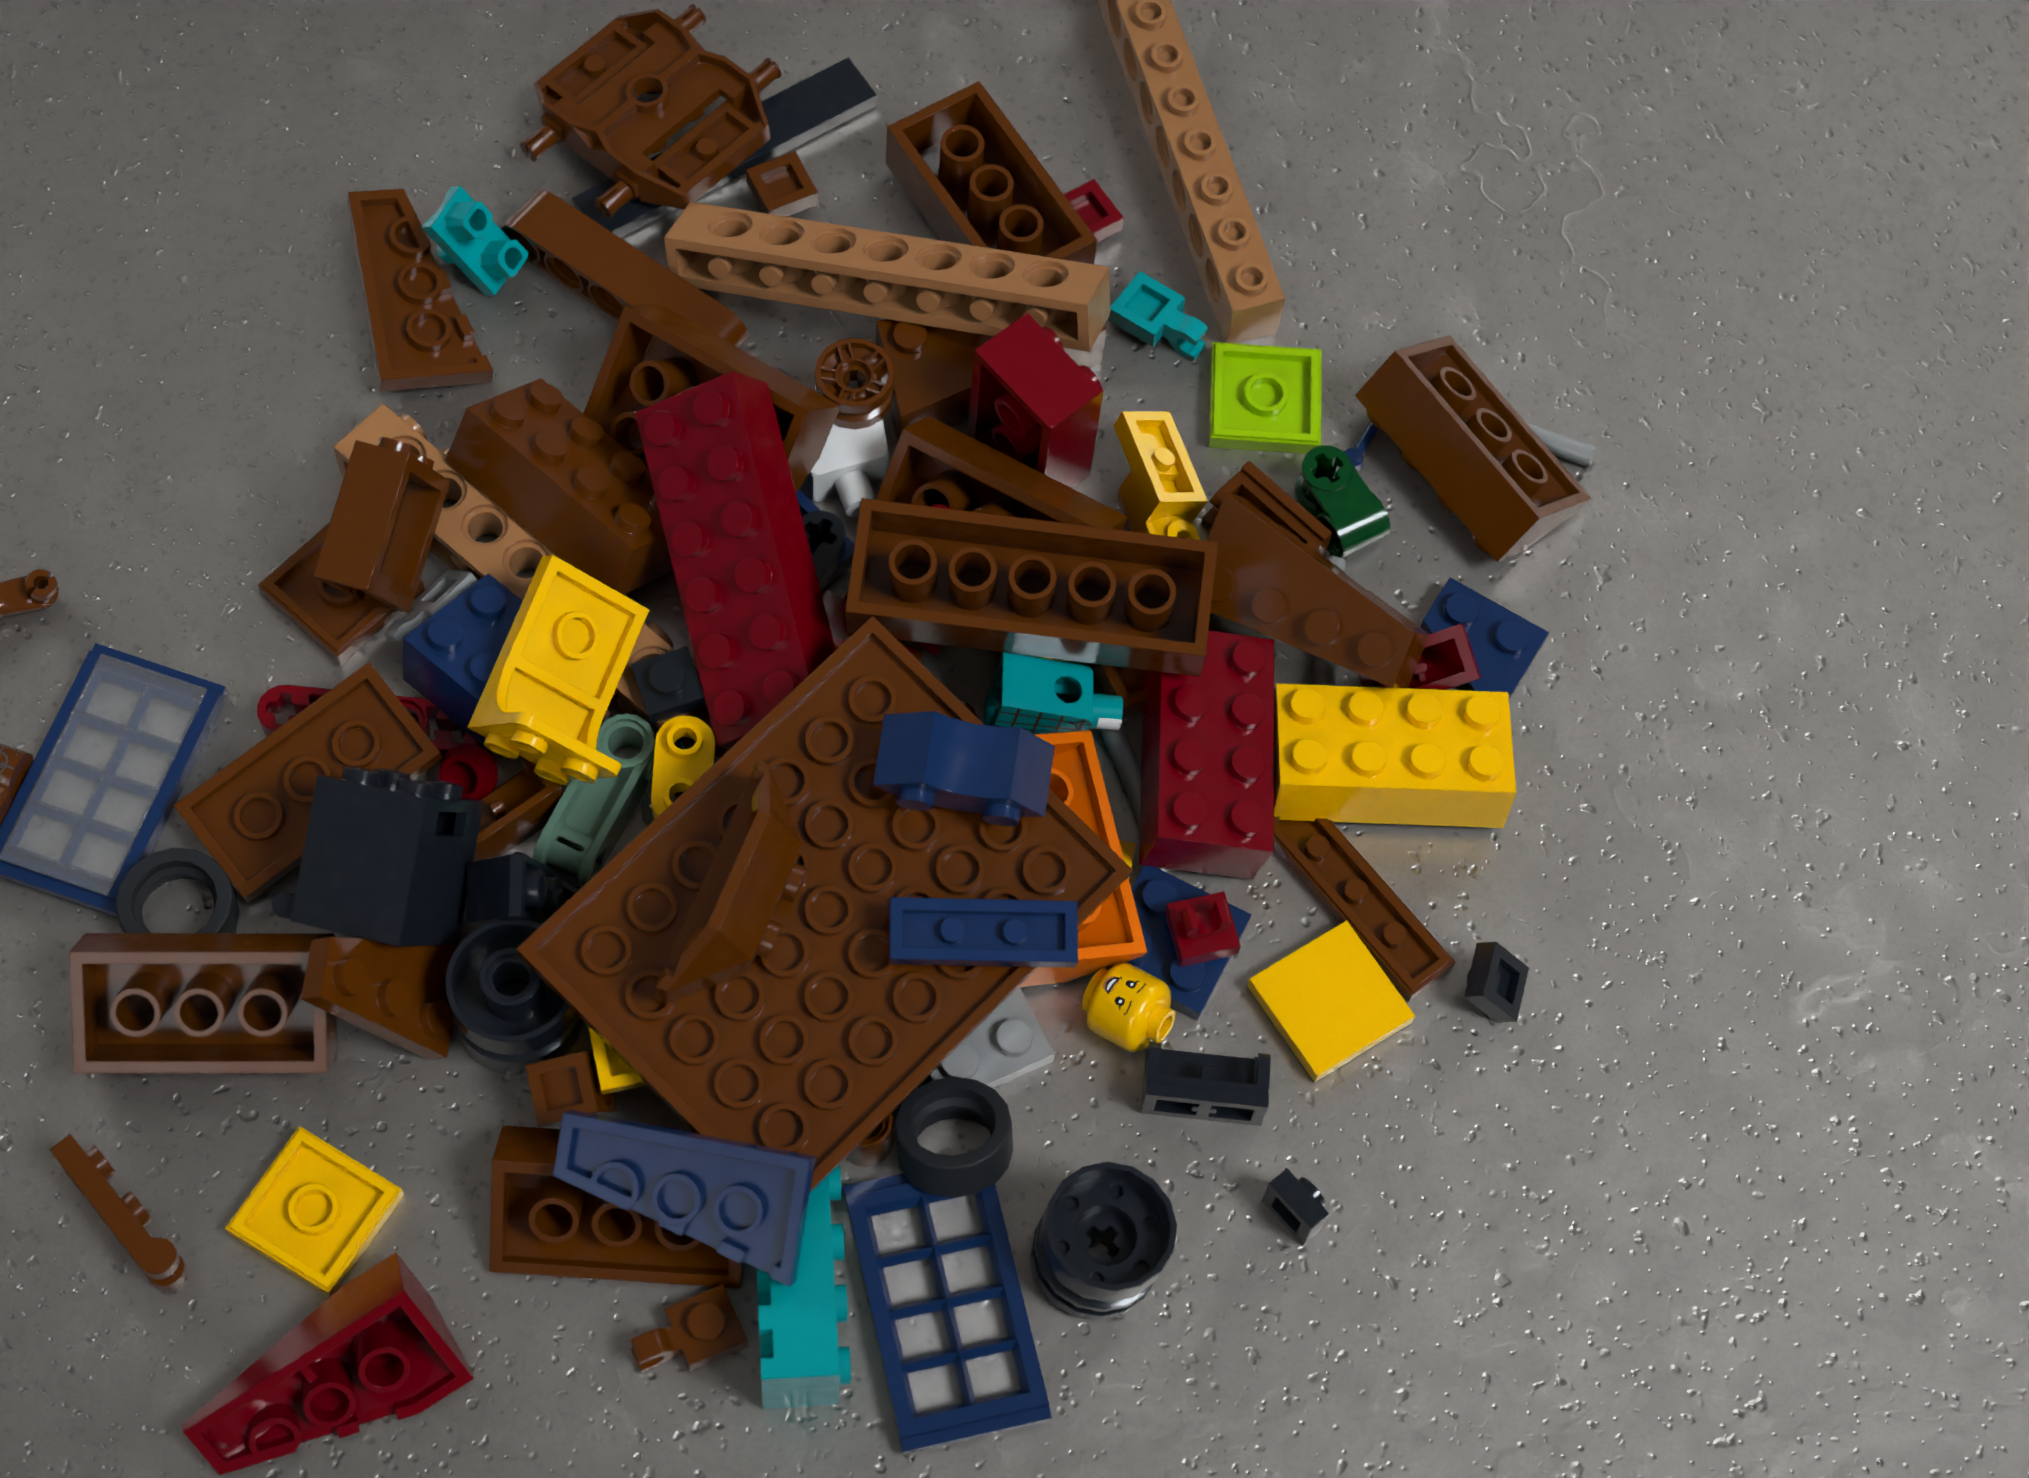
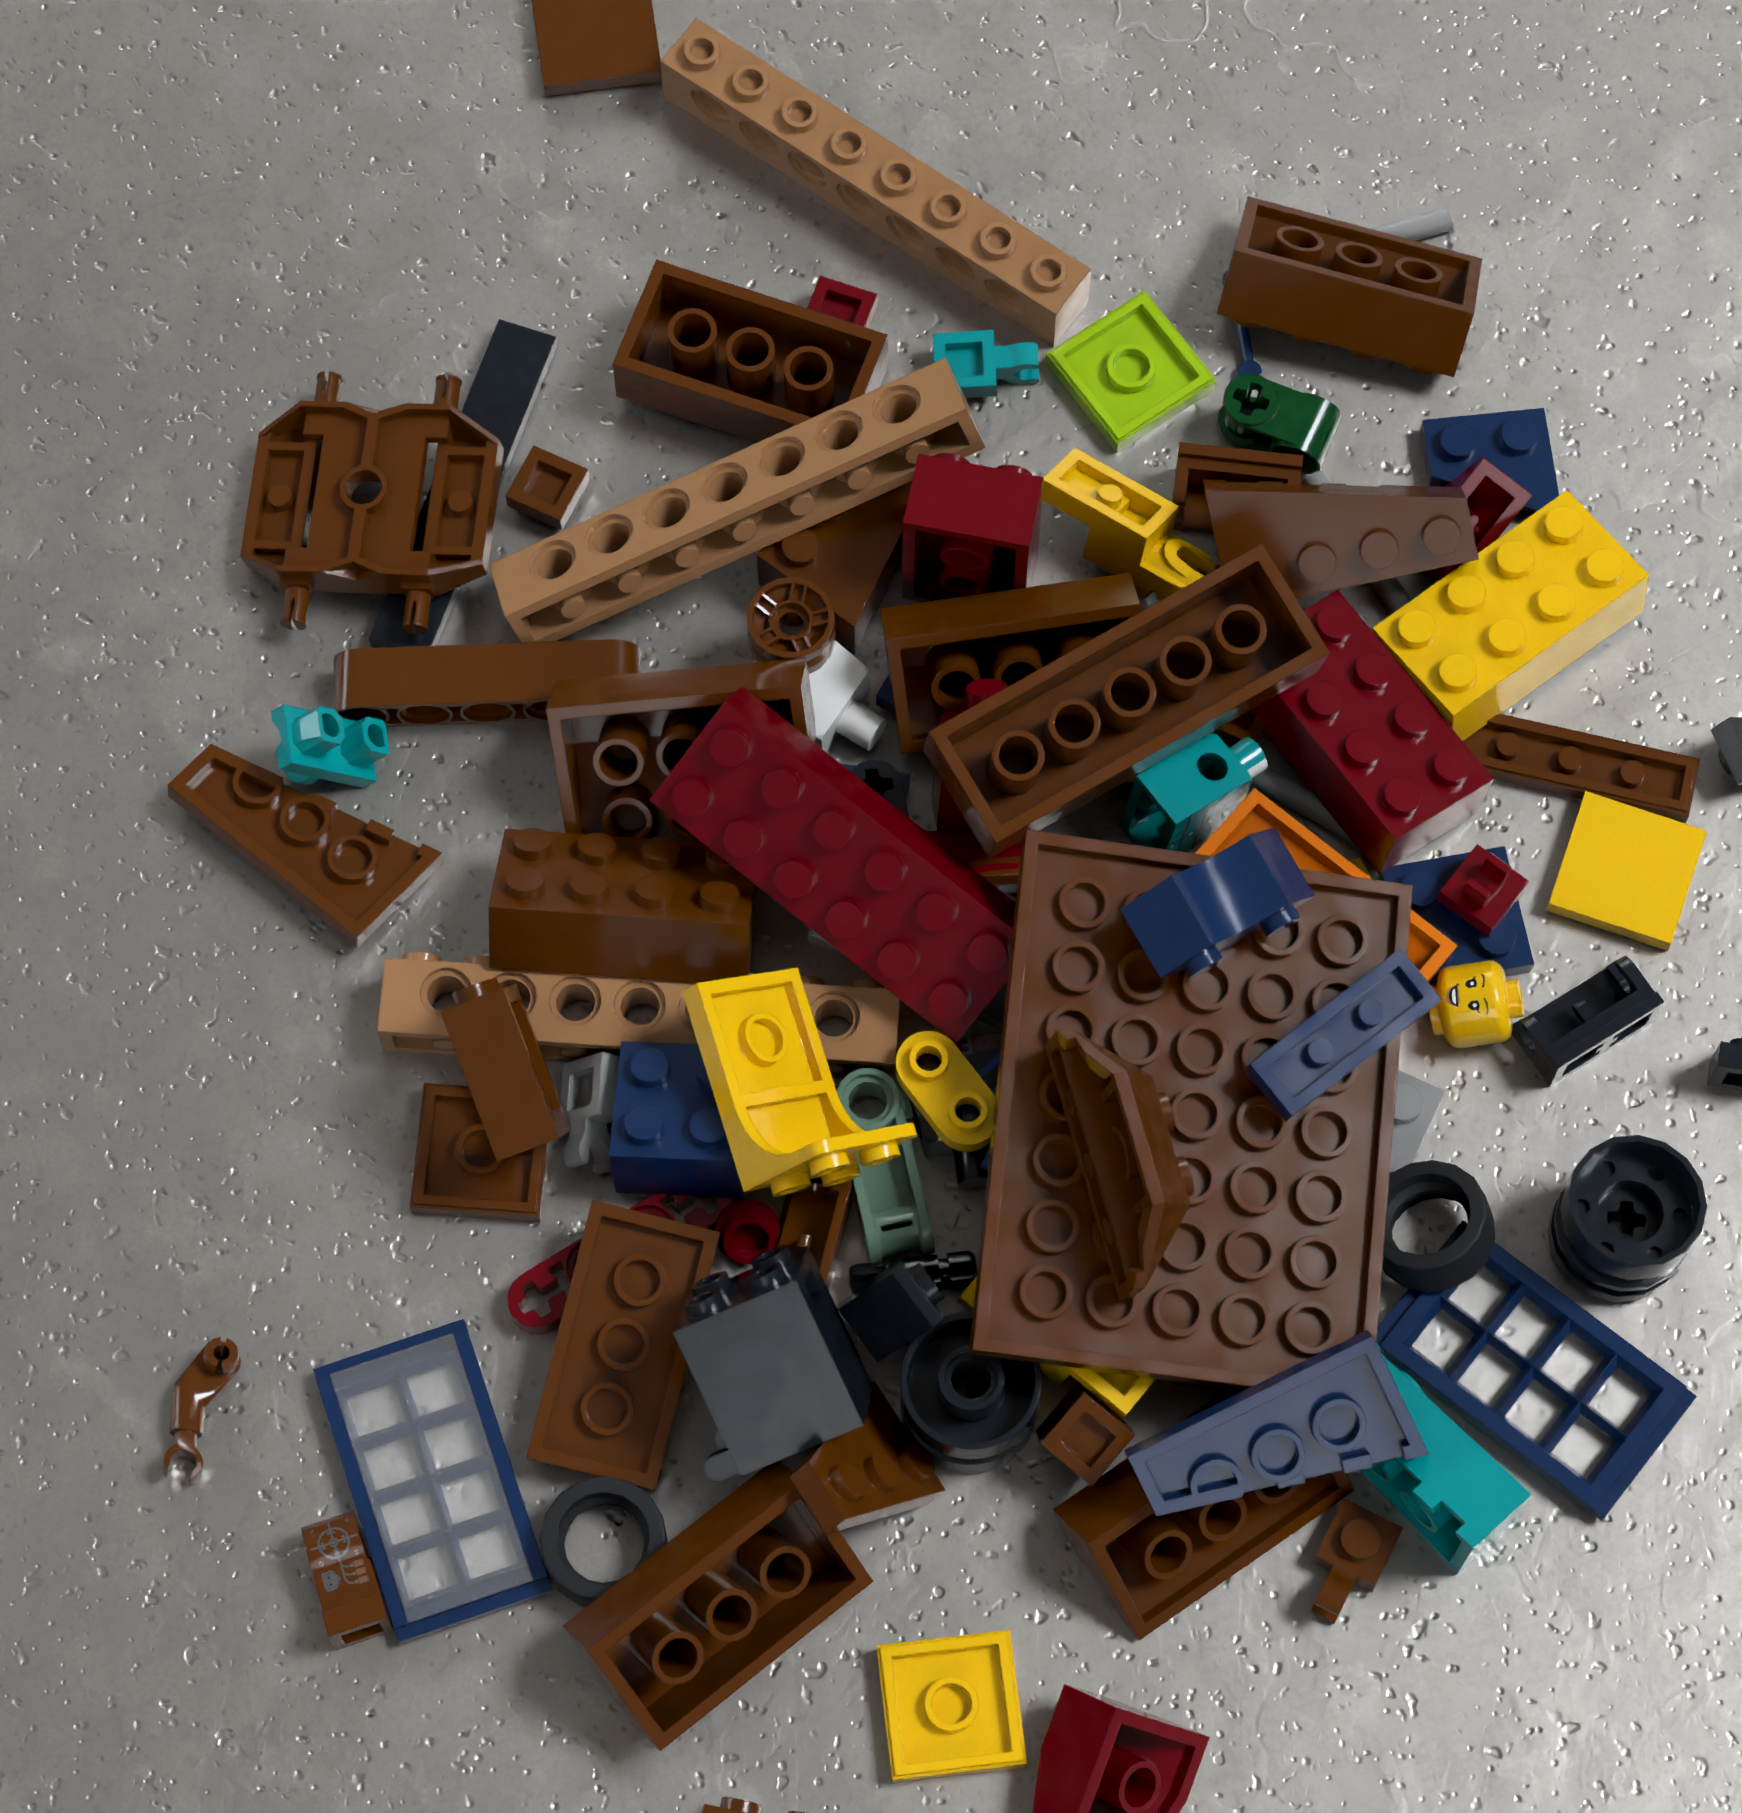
camera: 30 degrees left, 5 degrees up
black plate [631,646,707,725] -> none

